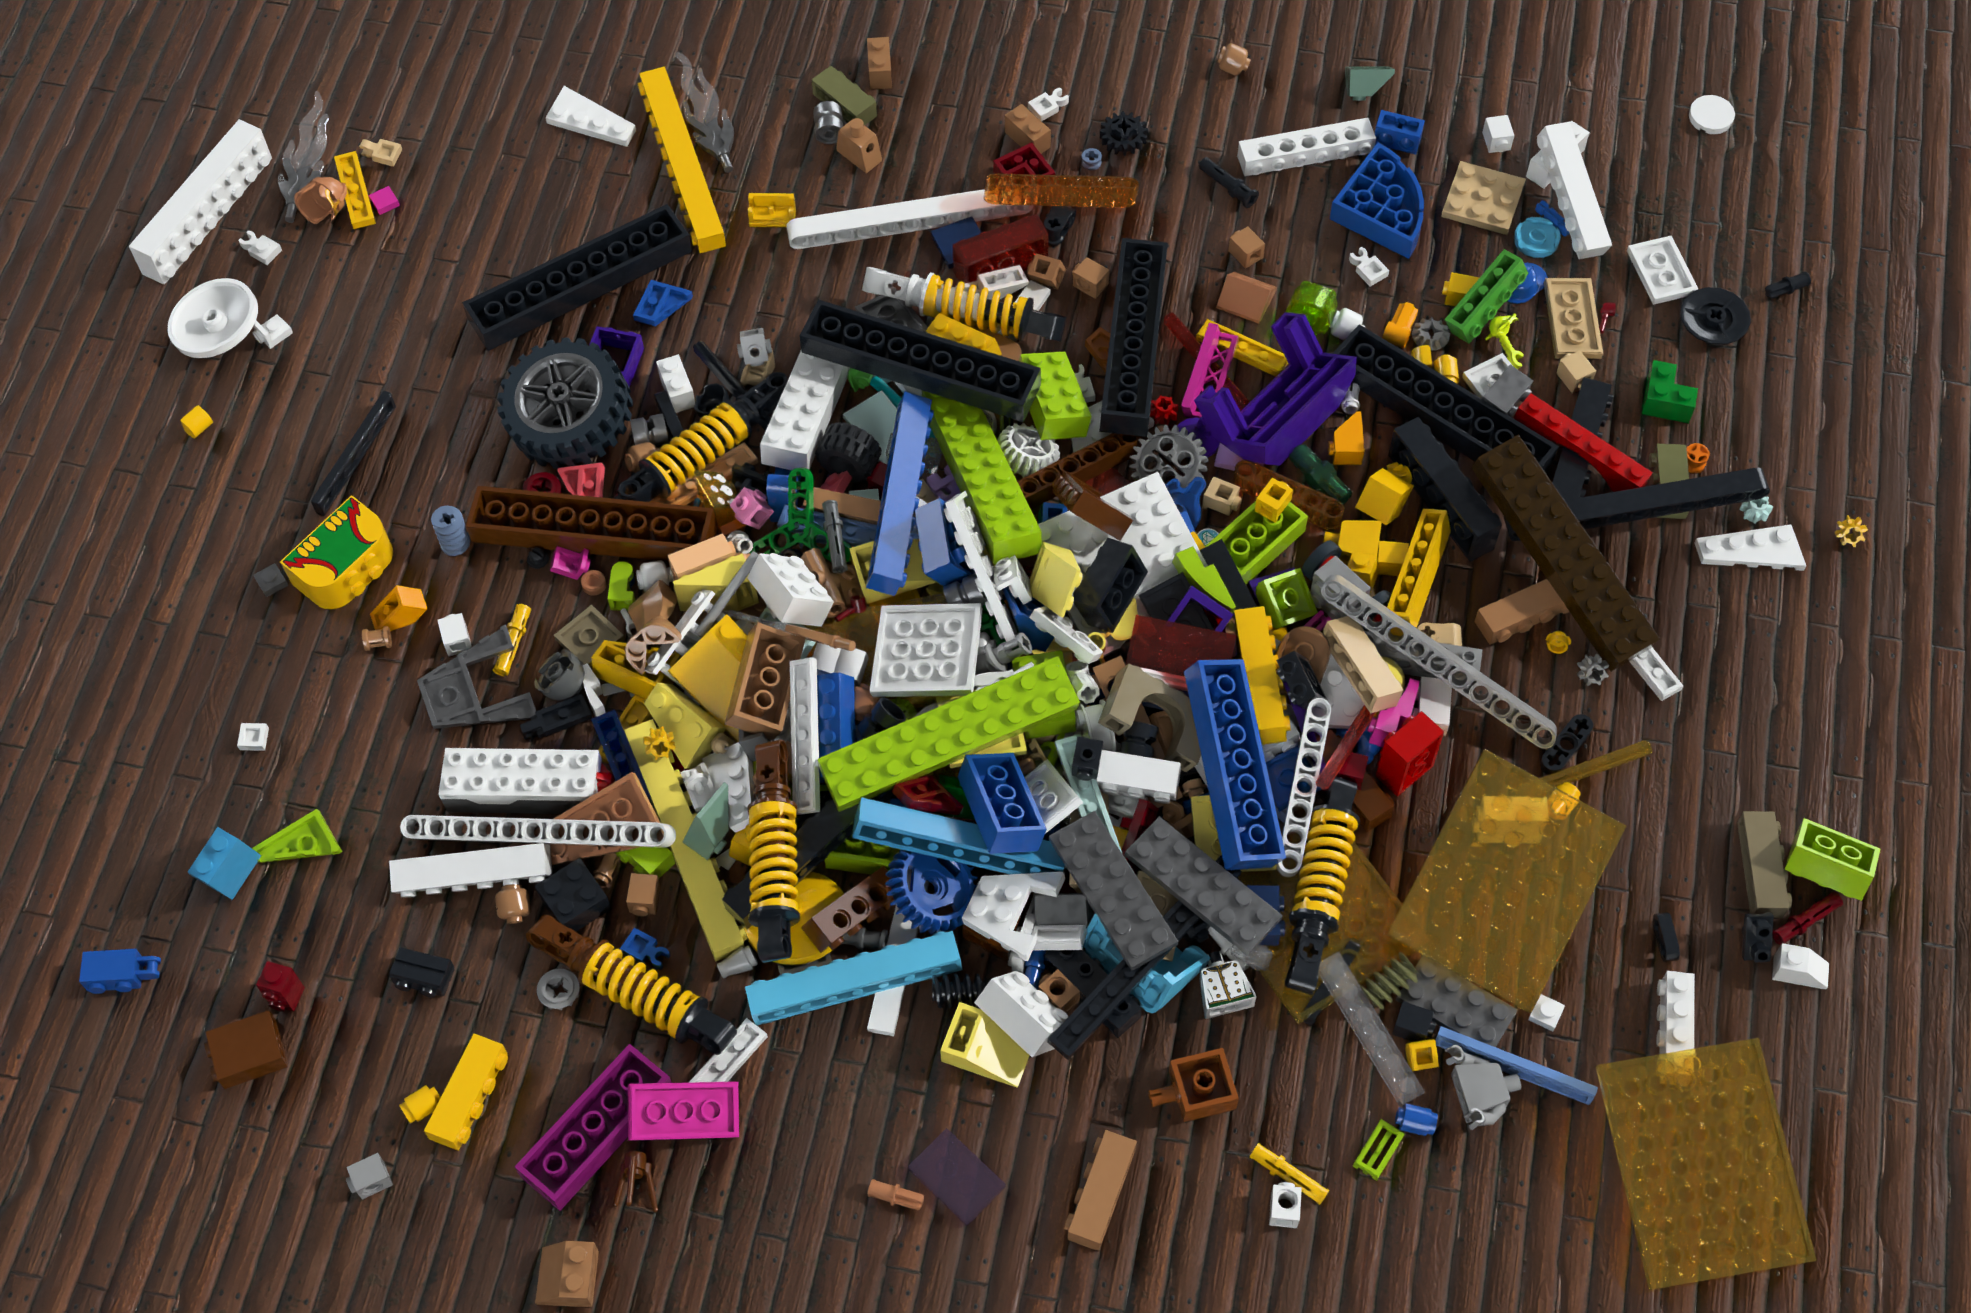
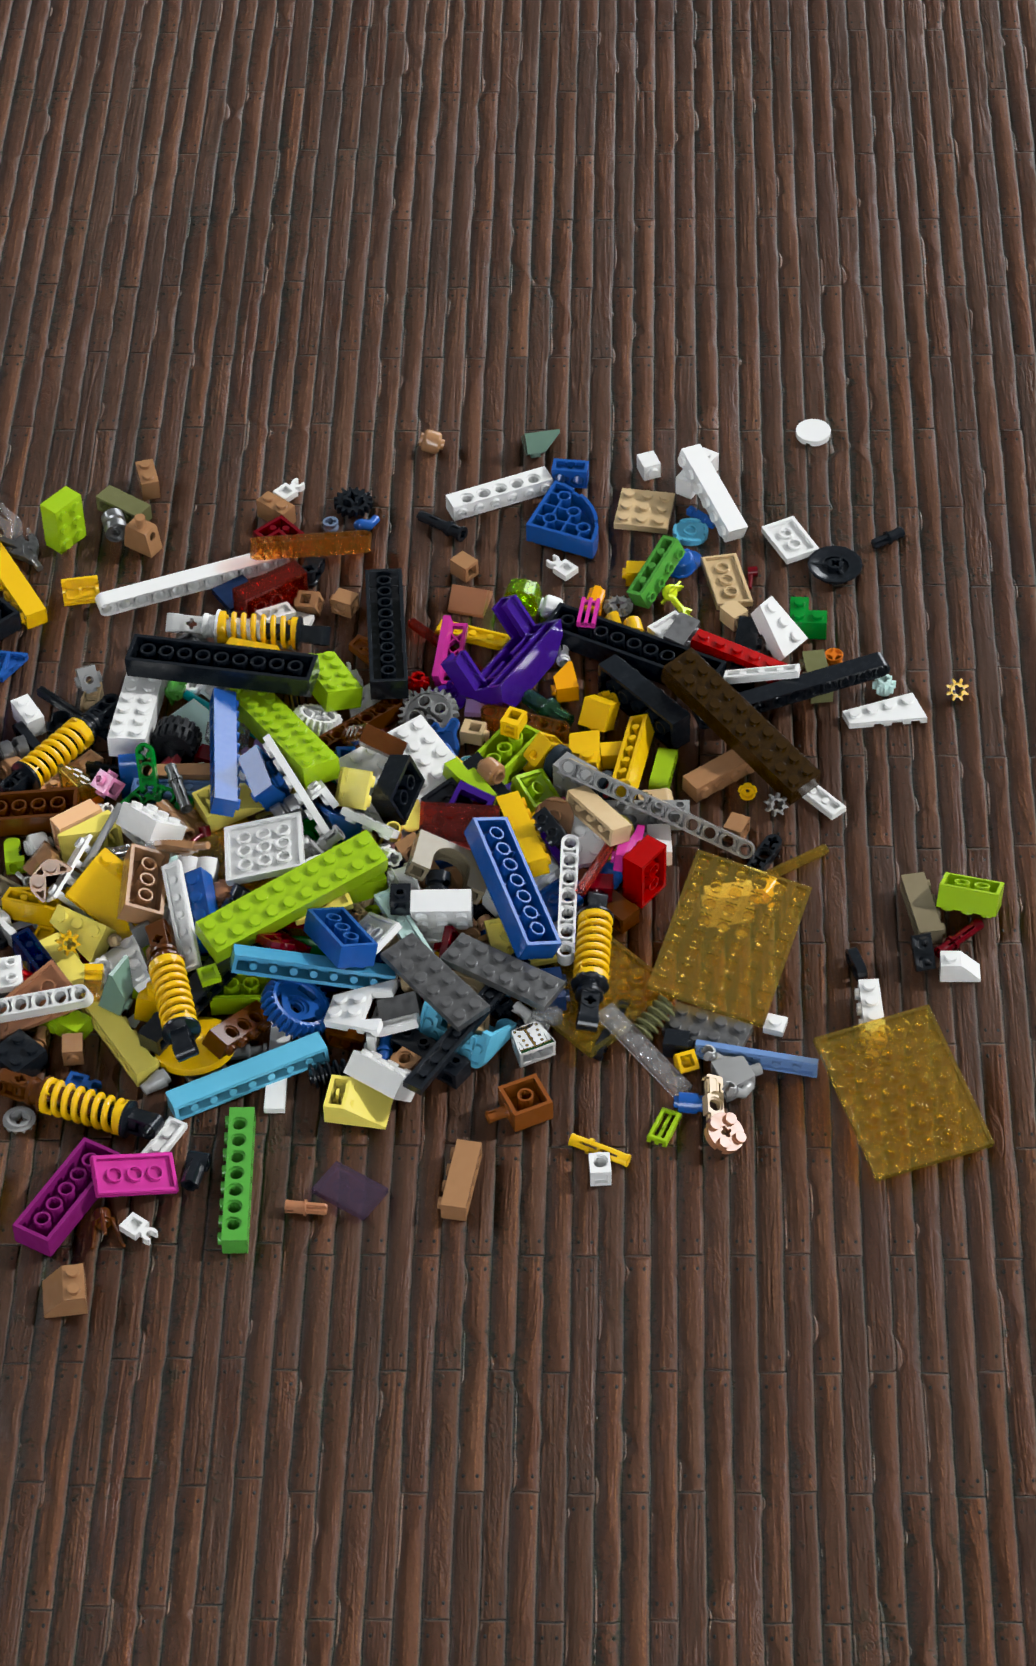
camera: 10 degrees left, 15 degrees down
none -> lime brick [40,486,87,554]
none -> leg [84,964,105,1002]
none -> white plate [119,1212,158,1245]
none -> black piece [180,1150,211,1192]
none -> lime tile [196,963,222,988]
none -> bright green brick [217,1107,256,1254]
none -> blue arm [353,515,380,531]
none -> medium nougat head [477,757,505,786]
none -> yellow torso [523,731,564,772]
none -> dark pink tile [576,597,600,628]
none -> lime beam [649,747,678,790]
none -> tan piece [702,1074,726,1135]
none -> plate [704,1112,746,1154]
none -> white tile [723,664,801,684]
none -> medium nougat brick [723,812,750,844]
none -> white wedge [751,596,808,661]

